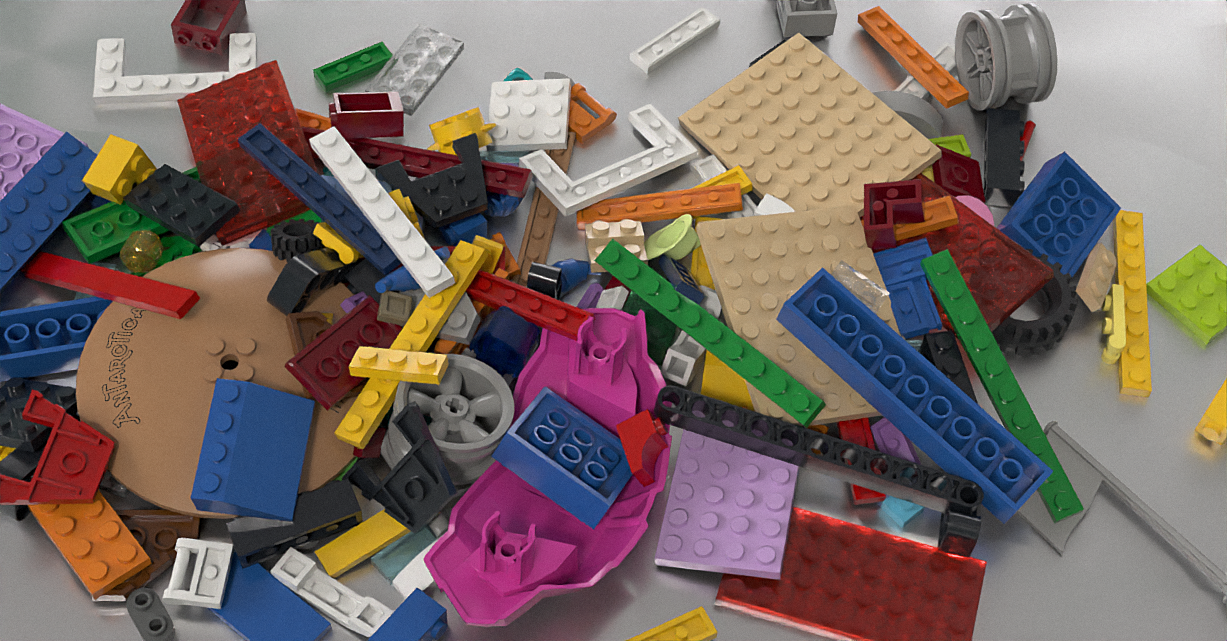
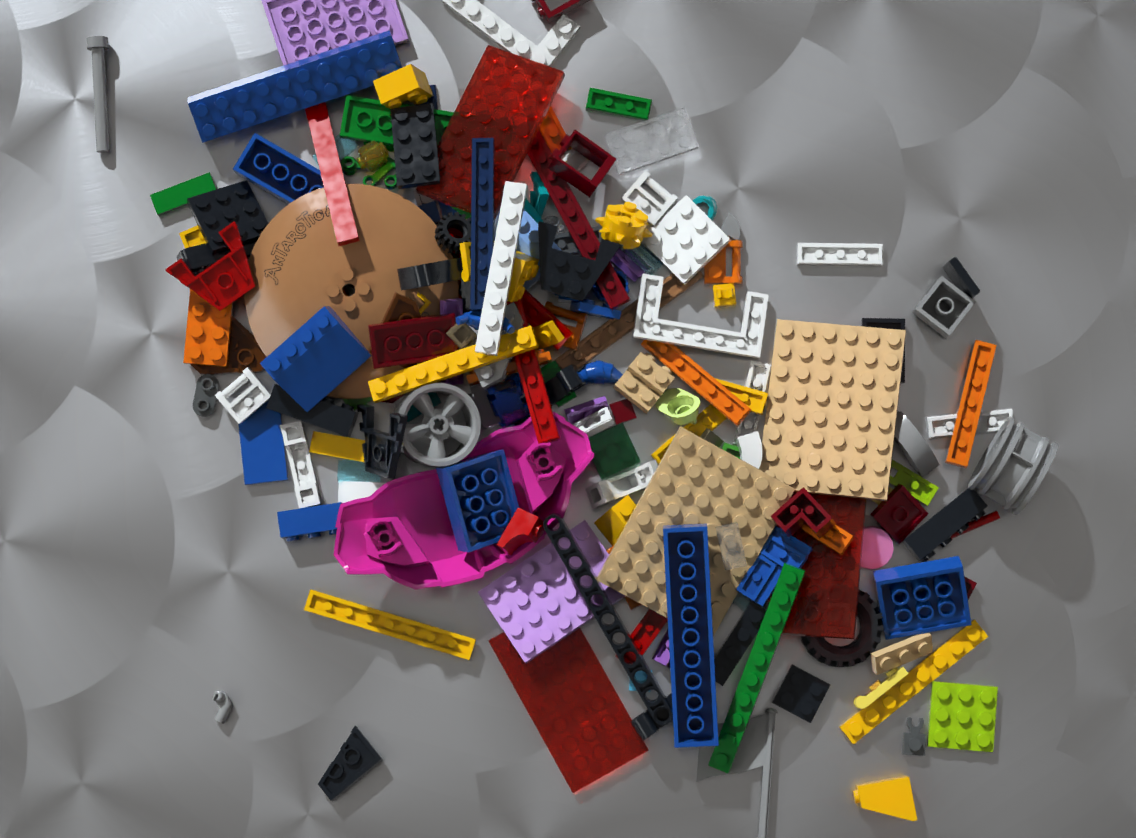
camera: 50 degrees right, 30 degrees up
yellow plate [349,346,449,385] -> none
green plate [594,239,826,428] -> none
dark blue tile [658,254,705,305] -> none
none -> blue wing [570,299,621,320]
none -> white plate [621,171,678,226]
none -> yellow tile [712,283,736,307]
none -> black plate [772,664,830,723]
none -> dark grey plate [902,717,926,756]

